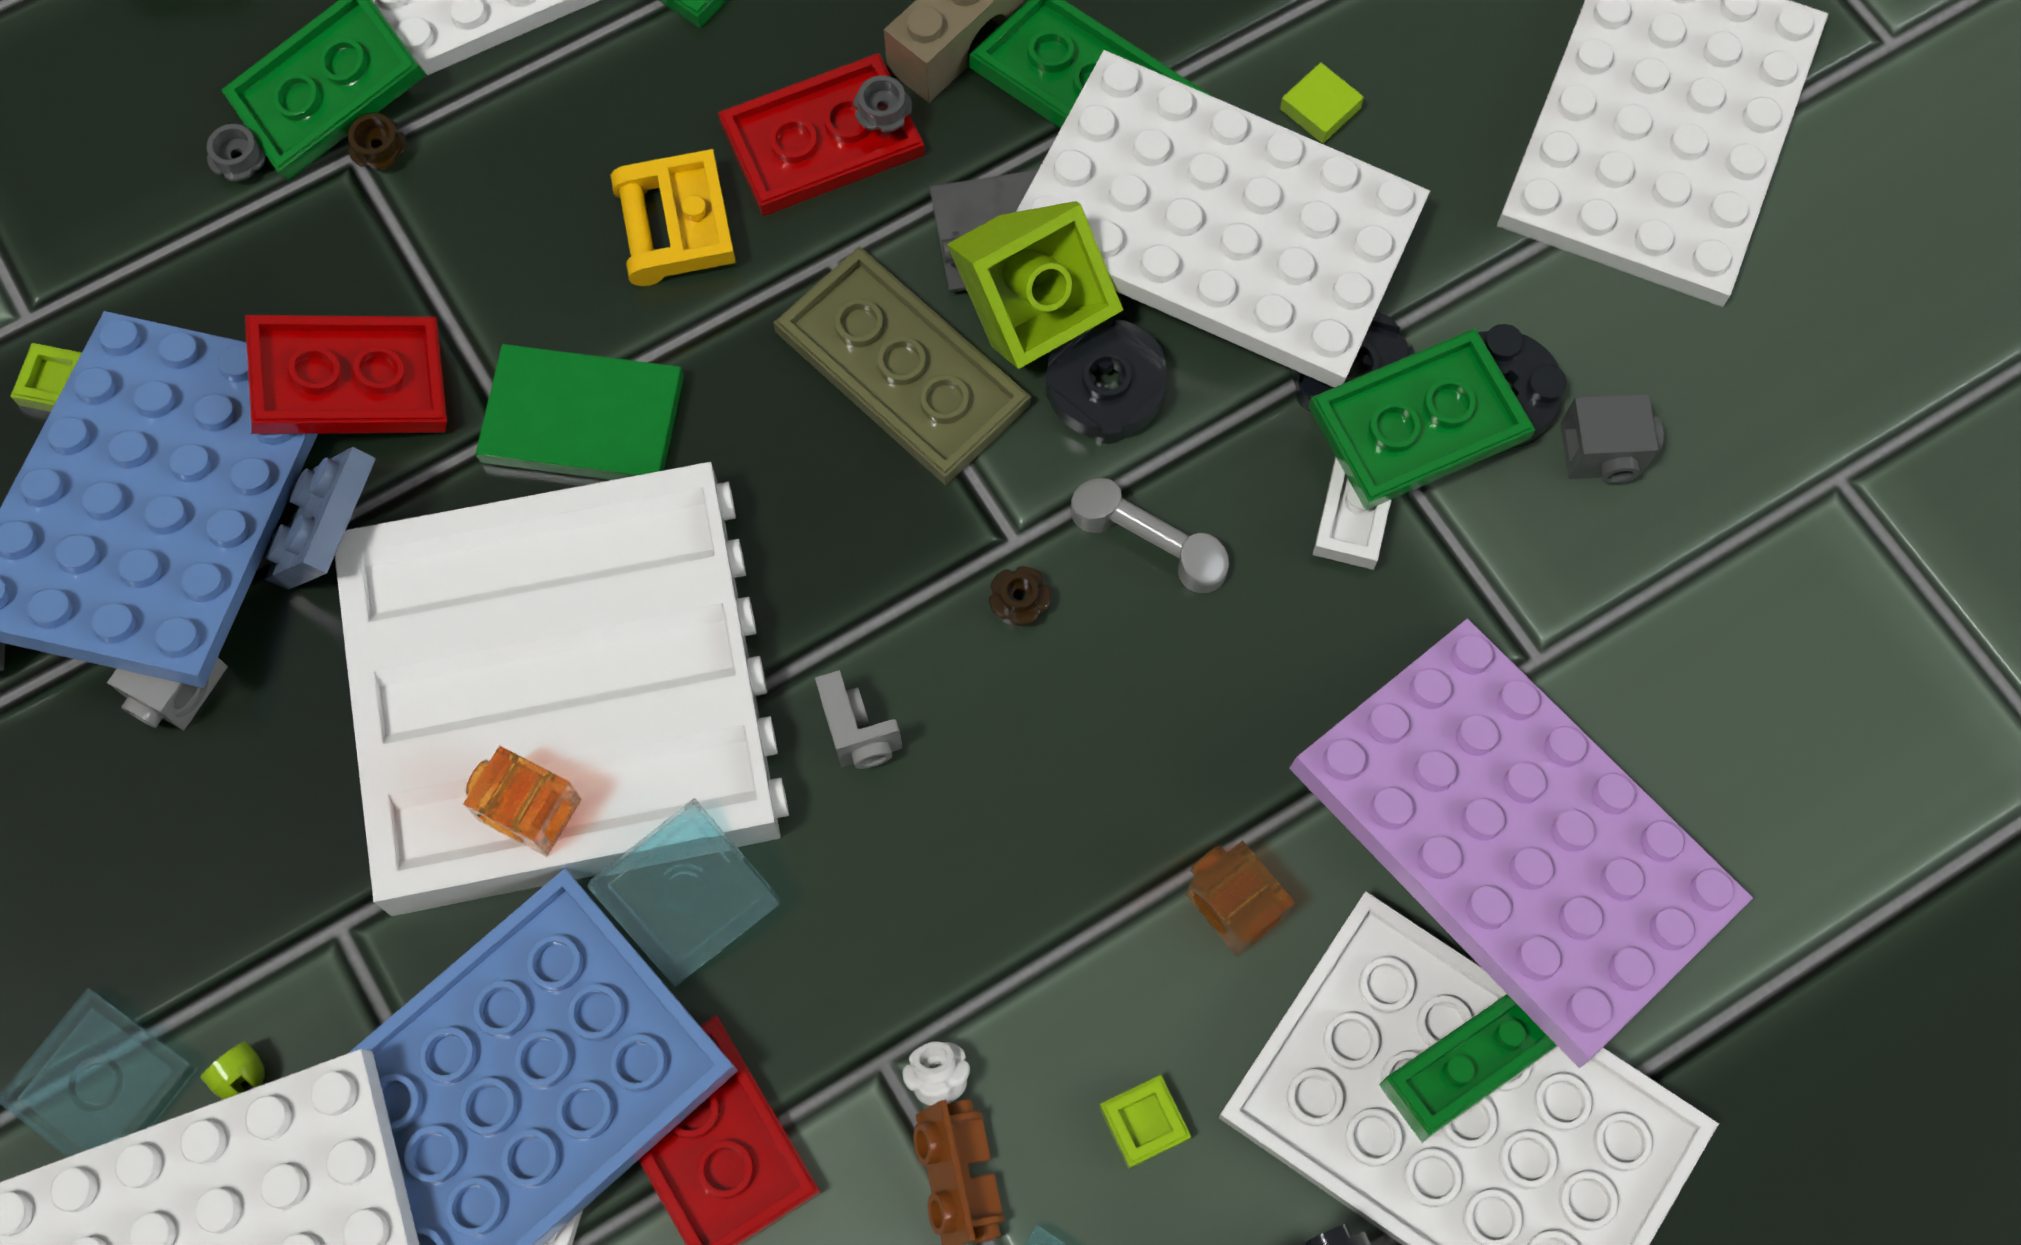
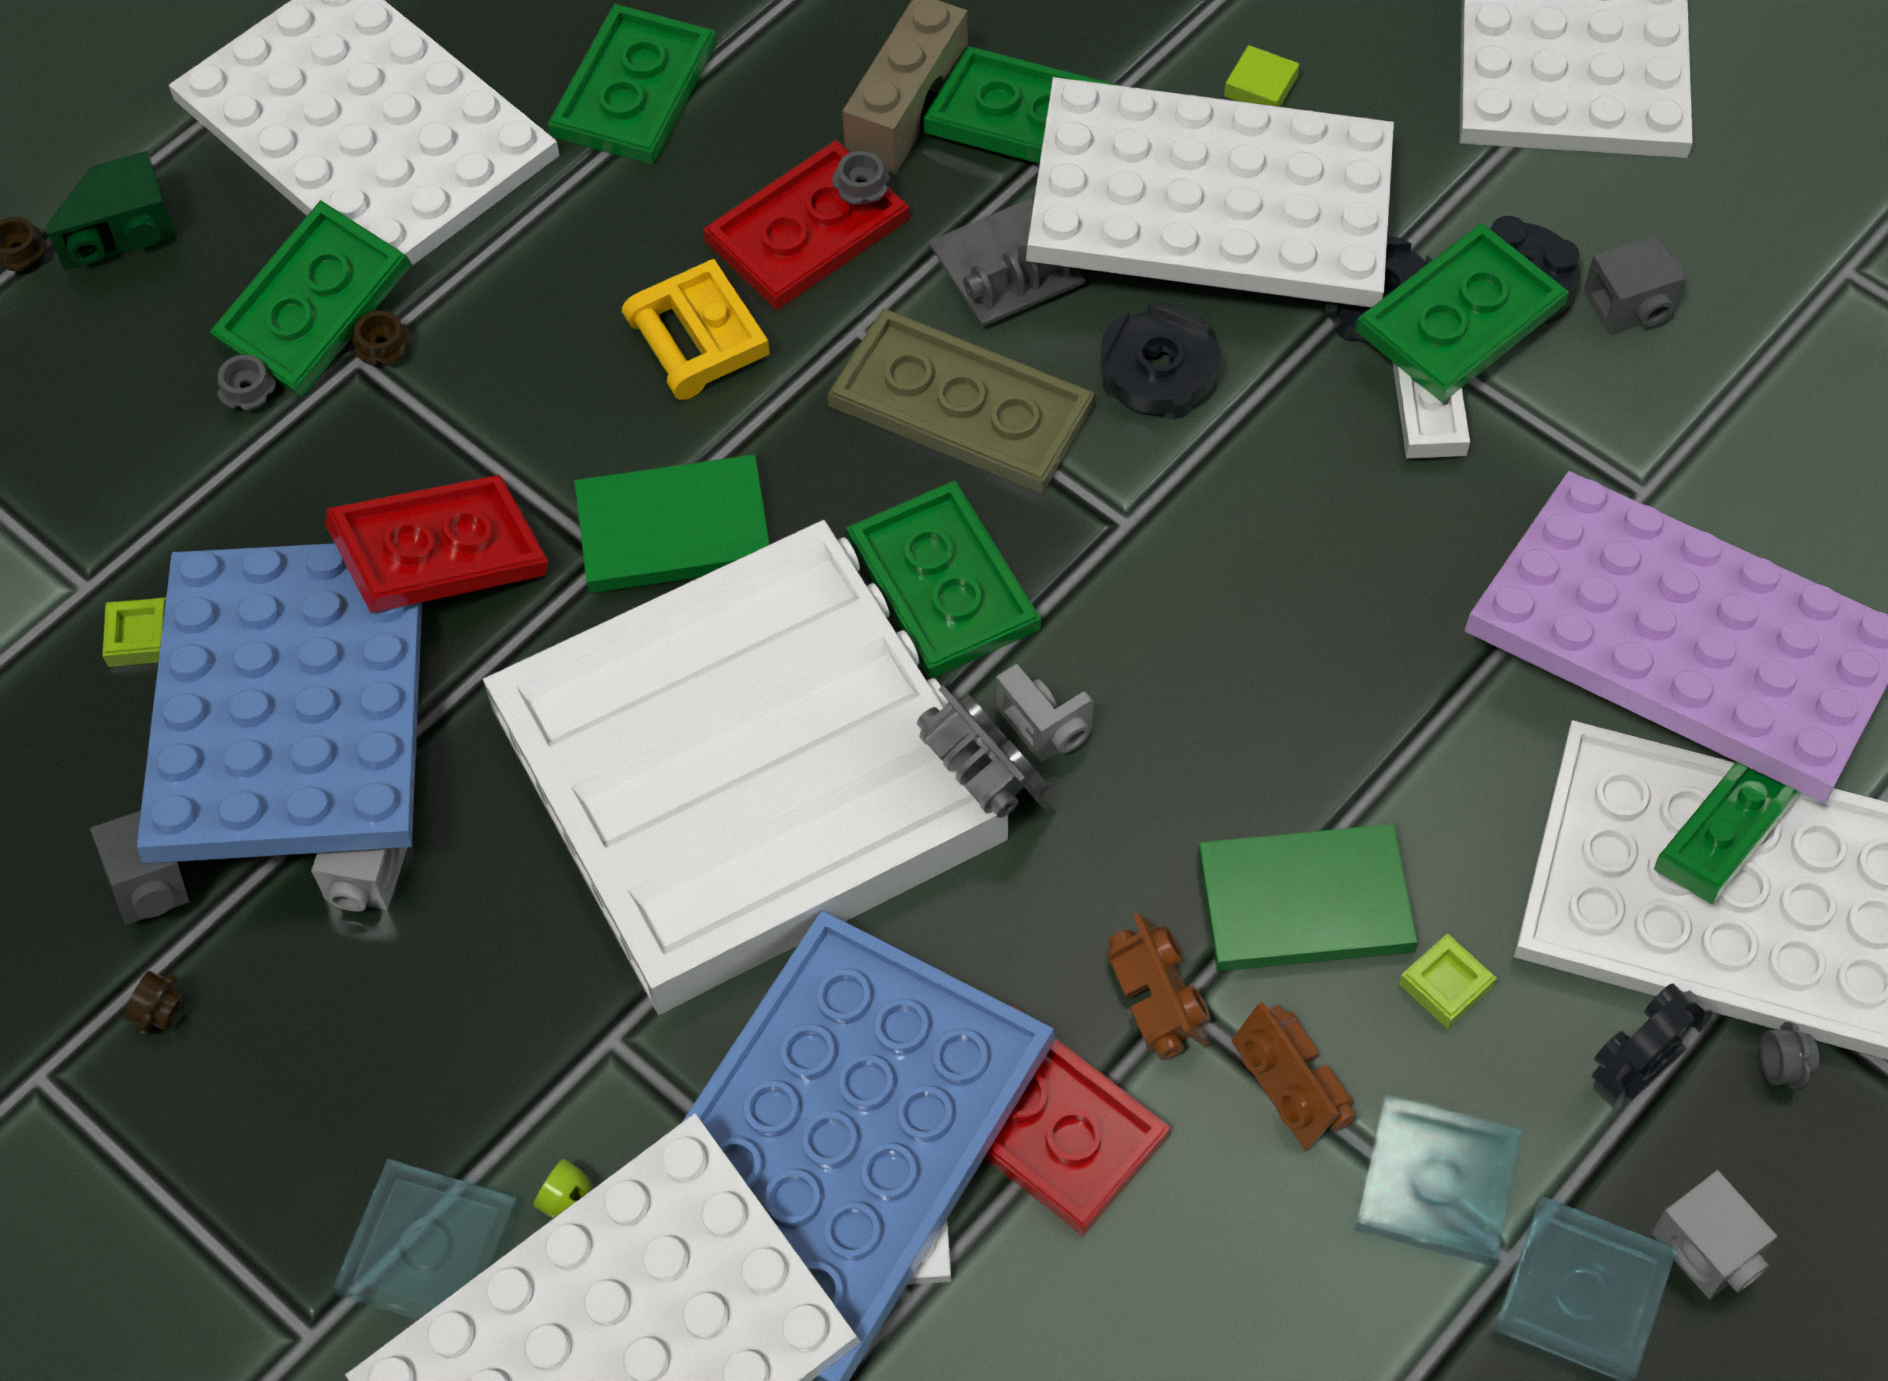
camera: 15 degrees left, 10 degrees down
sand blue plate [265,447,376,590] -> none
clear orange brick [463,745,582,857] -> none
clear light blue tile [588,798,780,987] -> none
white plate [903,1042,970,1105] -> none
lime slope [947,201,1123,369] -> none
dark brown plate [989,566,1051,626] -> none
light grey bar [1070,477,1229,593] -> none
clear orange brick [1186,840,1295,957] -> none
none -> green tile [846,480,1041,679]
none -> flat silver hinge [917,685,1056,818]
none -> dark orange hinge [1107,913,1212,1060]
none -> green tile [1198,824,1417,972]

